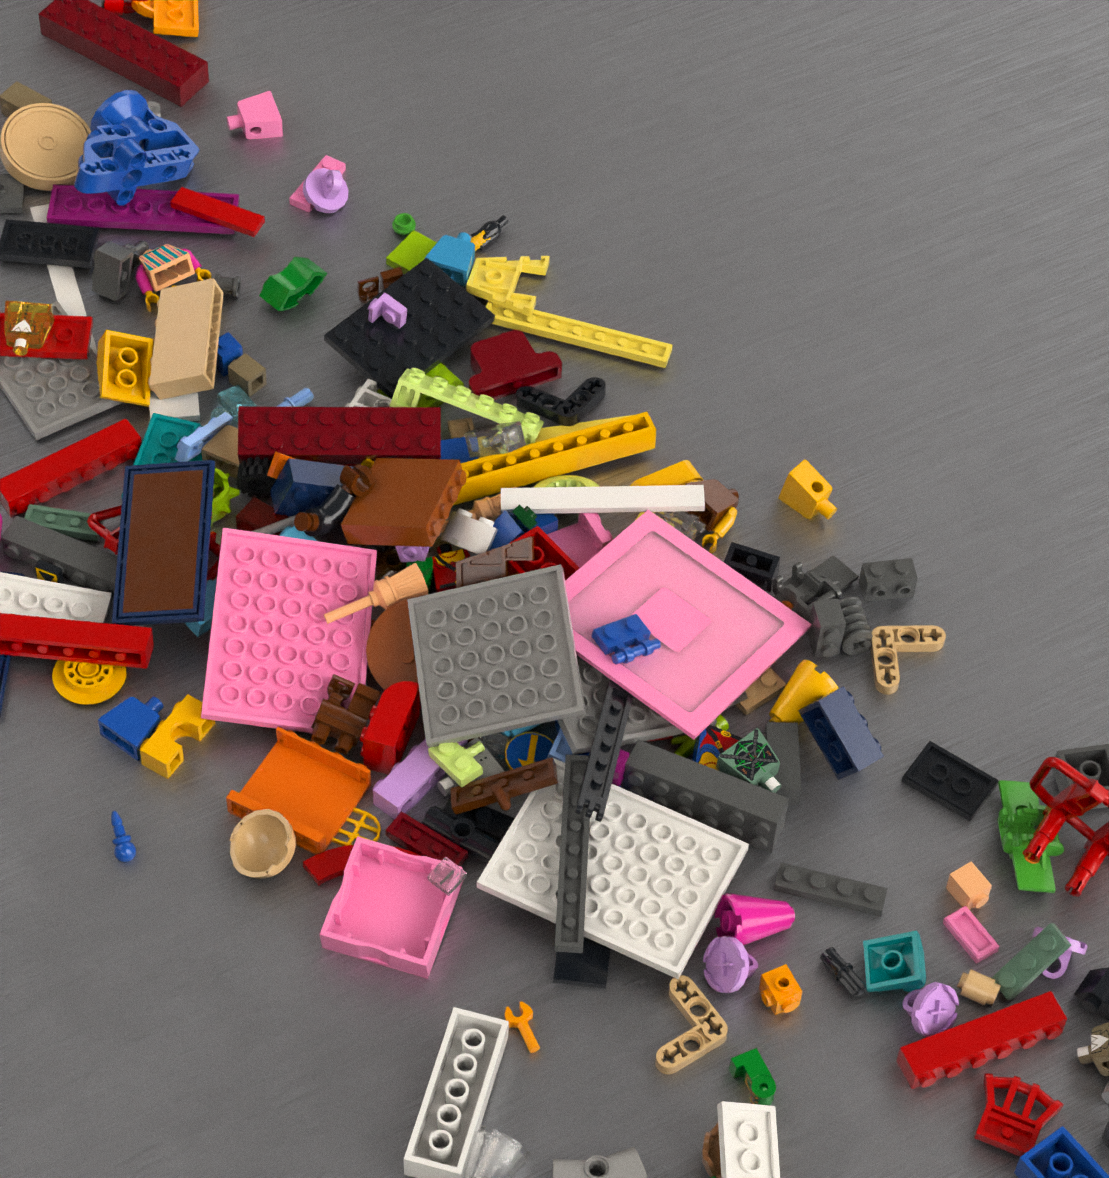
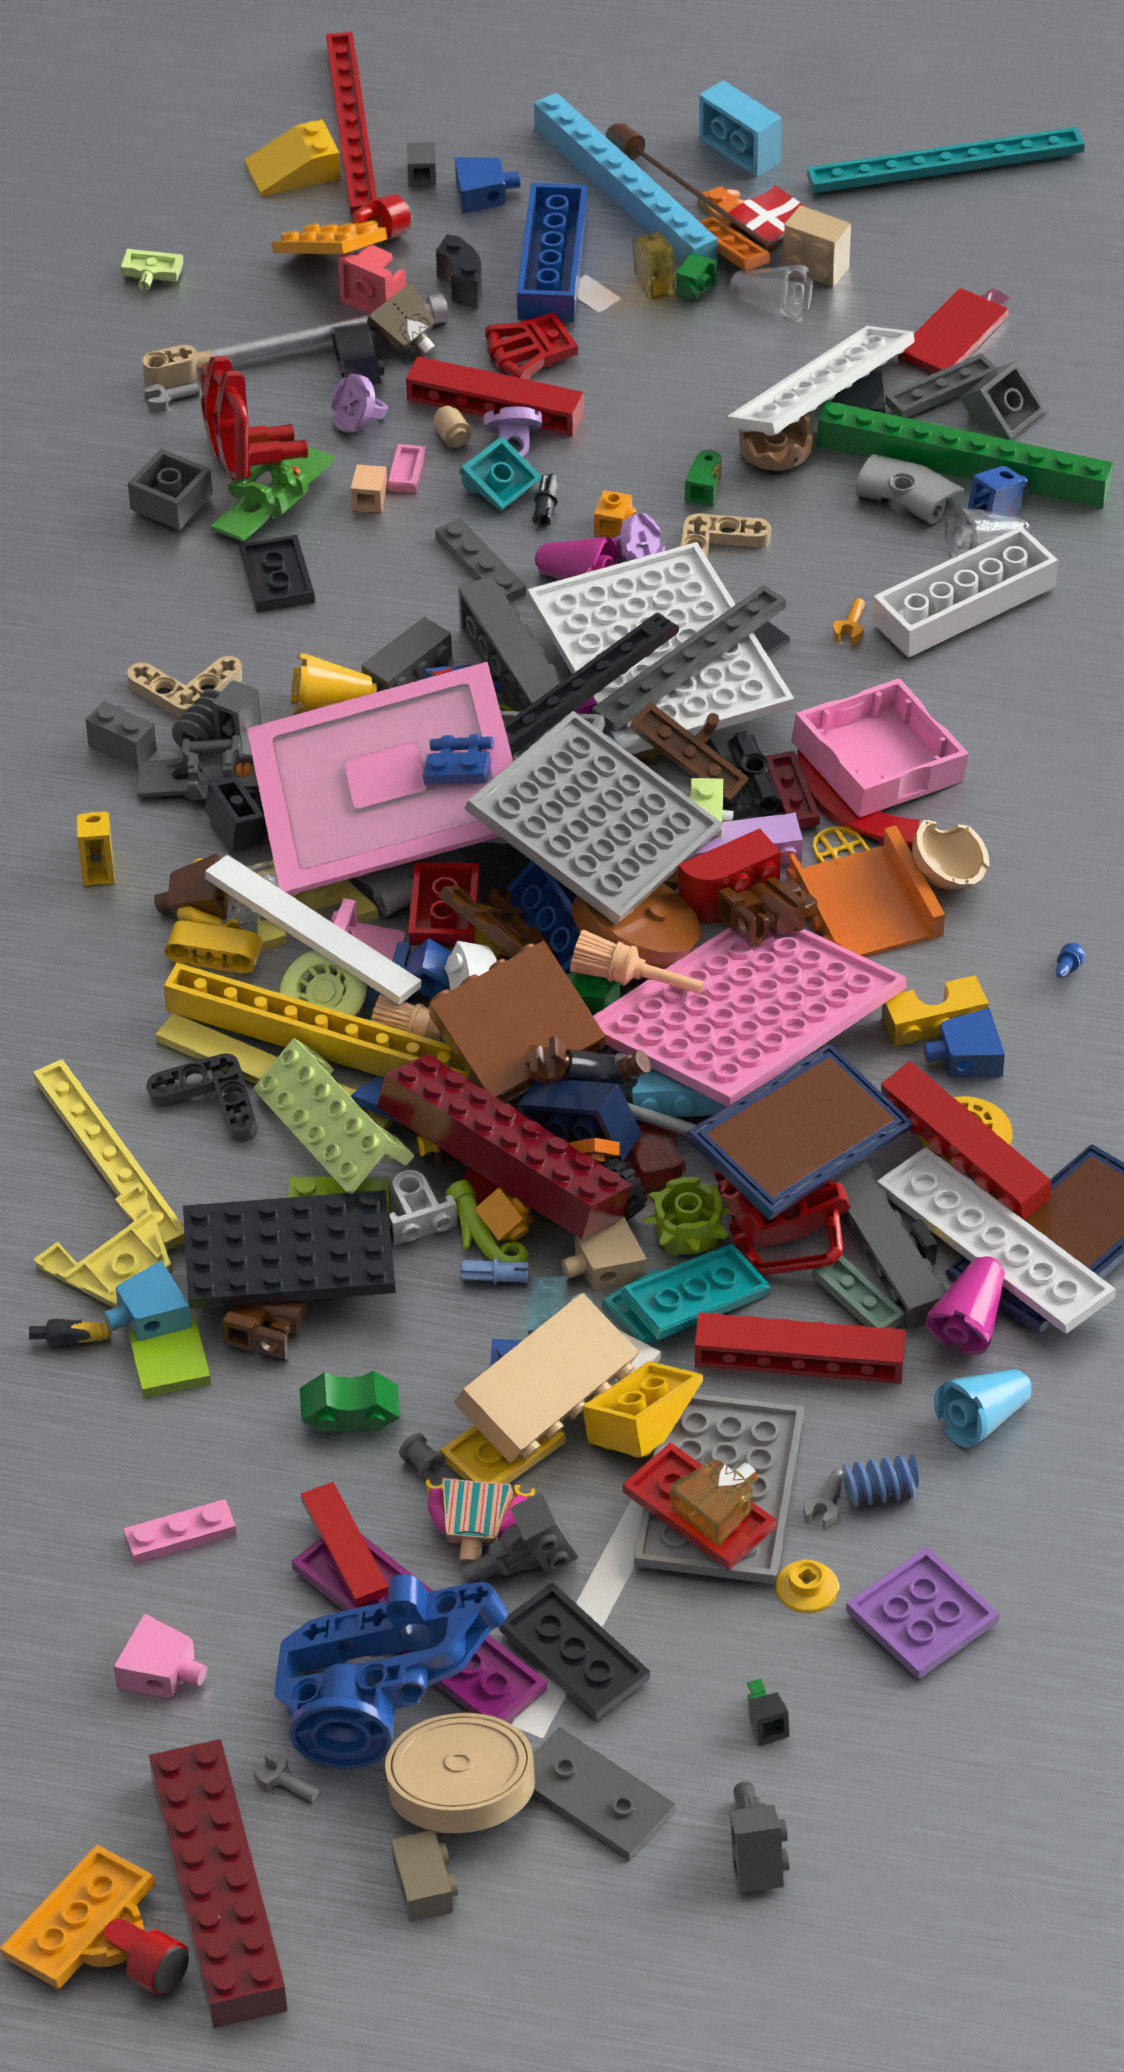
camera: 135 degrees left, 5 degrees down
light blue plate [175,412,233,462] -> none
dark tan brick [228,353,267,397] -> none
lavender tile [303,168,349,214] -> none
lavender bracket [368,293,407,329] -> none
bright green plate [392,213,416,235] -> none
clear tile [427,856,467,896] -> none
clear brick [464,421,526,457] -> none
dark red brick [469,330,562,400] -> none
dark green plate [512,504,538,531] -> none
torso [716,728,782,793] -> none
dark blue brick [798,686,884,780] -> none
sand green plate [992,923,1072,1000] -> none

